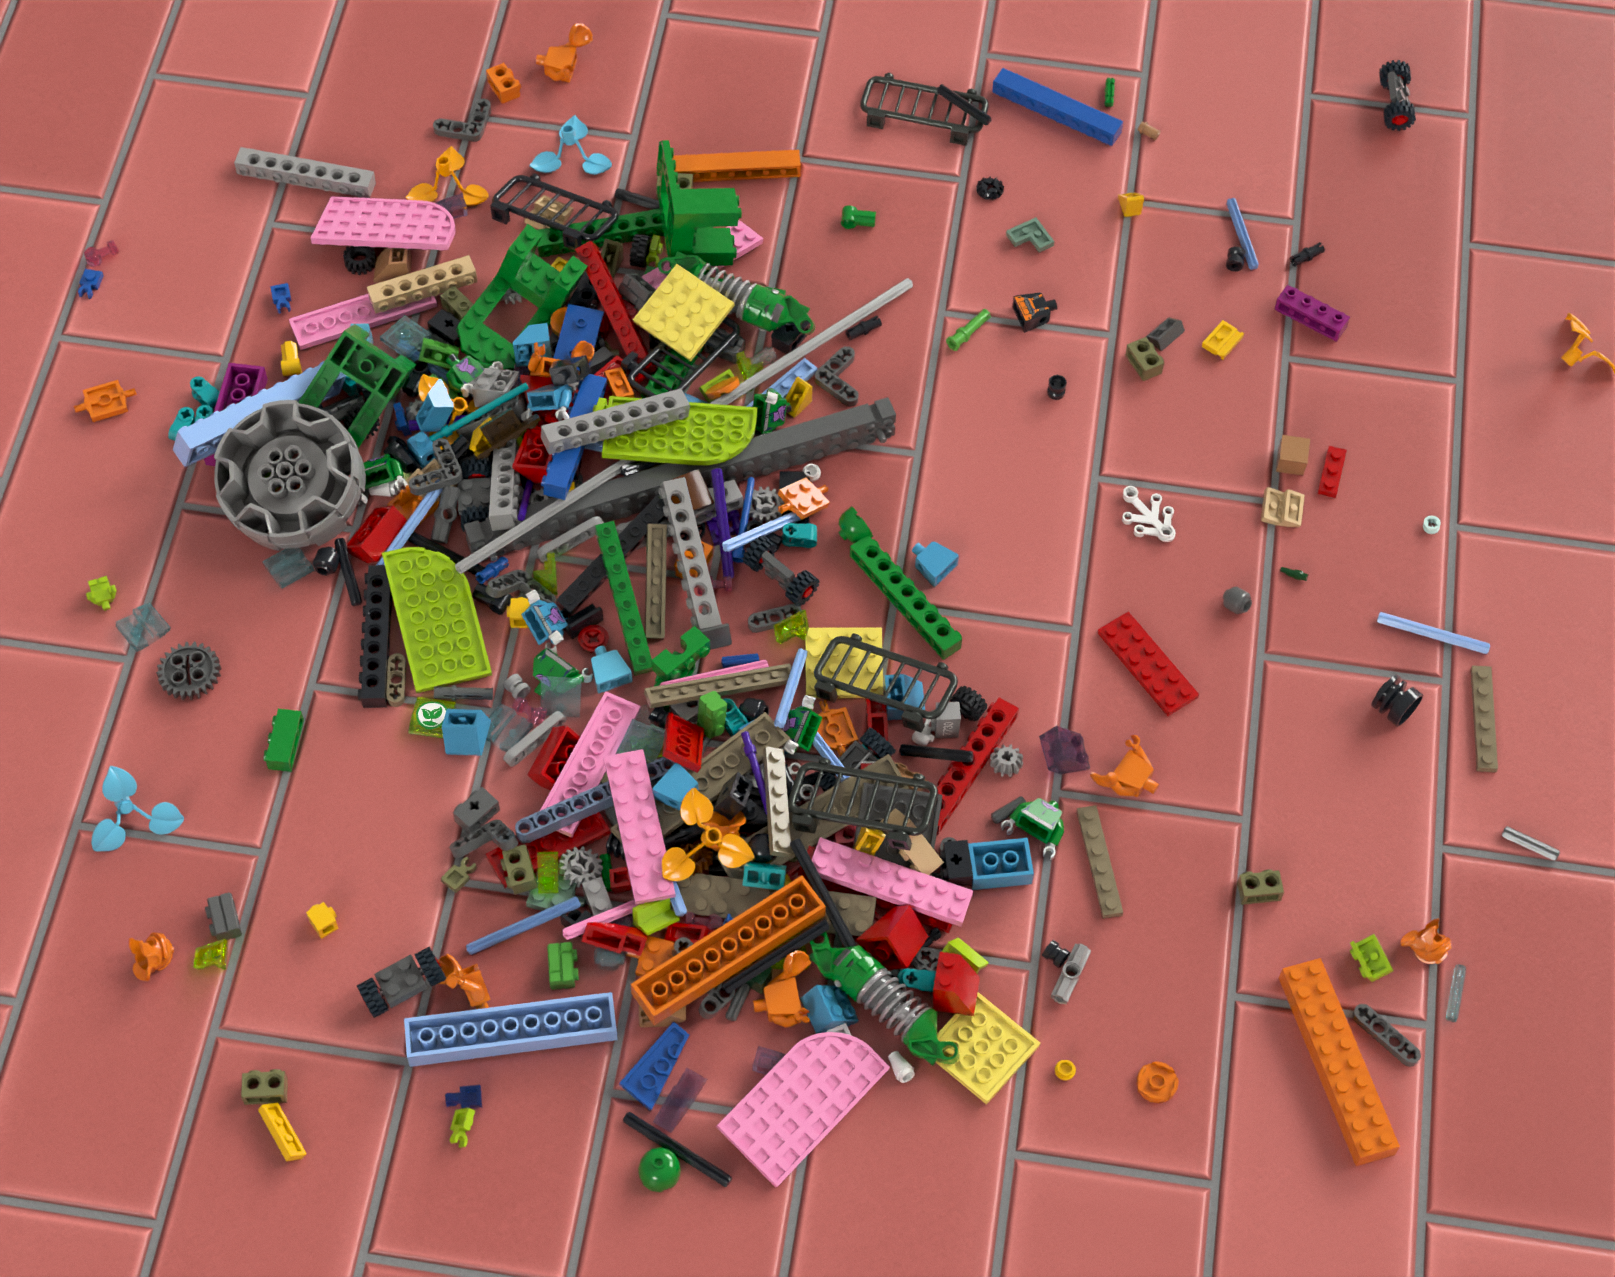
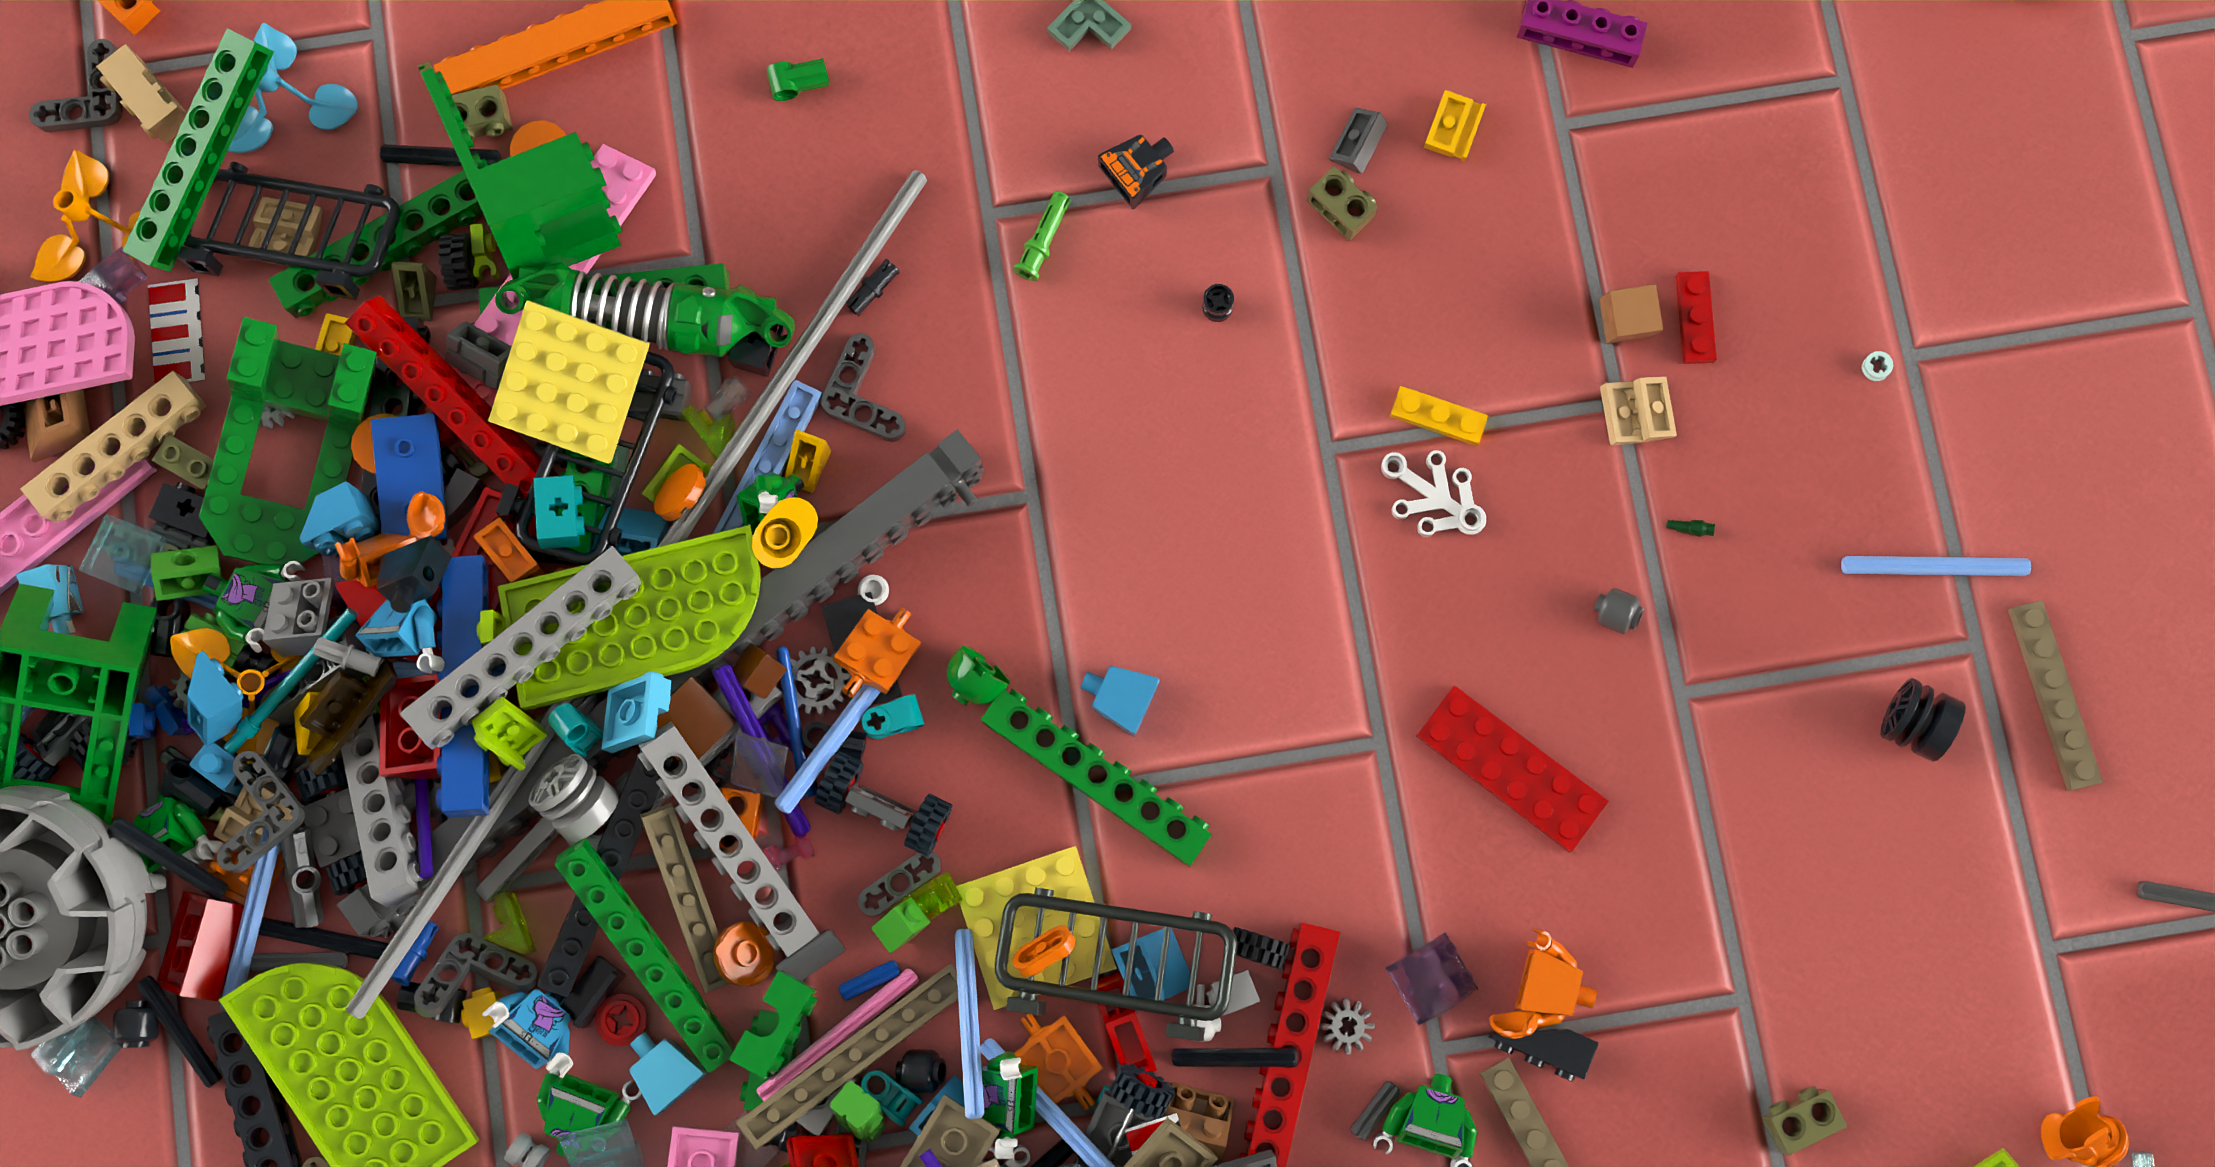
camera: 15 degrees left, 20 degrees up
none -> tan wedge [96,44,187,143]
none -> black axle [108,817,228,899]
none -> green brick [123,28,274,272]
none -> blue plate [129,703,156,739]
none -> sticker [148,278,205,384]
none -> light grey axle [313,637,382,677]
none -> lime bracket [471,696,547,771]
none -> light grey wheel [528,754,619,842]
none -> teal brick [533,475,585,549]
none -> teal piece [548,703,604,758]
none -> medium azure plate [602,672,671,753]
none -> orange tile [713,922,776,987]
none -> clear piece [730,732,788,798]
none -> reddish brown panel [732,643,787,699]
none -> yellow piece [752,497,818,568]
none -> bright green brick [871,897,931,954]
none -> orange plate [1013,926,1076,977]
none -> yellow plate [1390,386,1488,446]
none -> black slope [1488,1029,1599,1082]

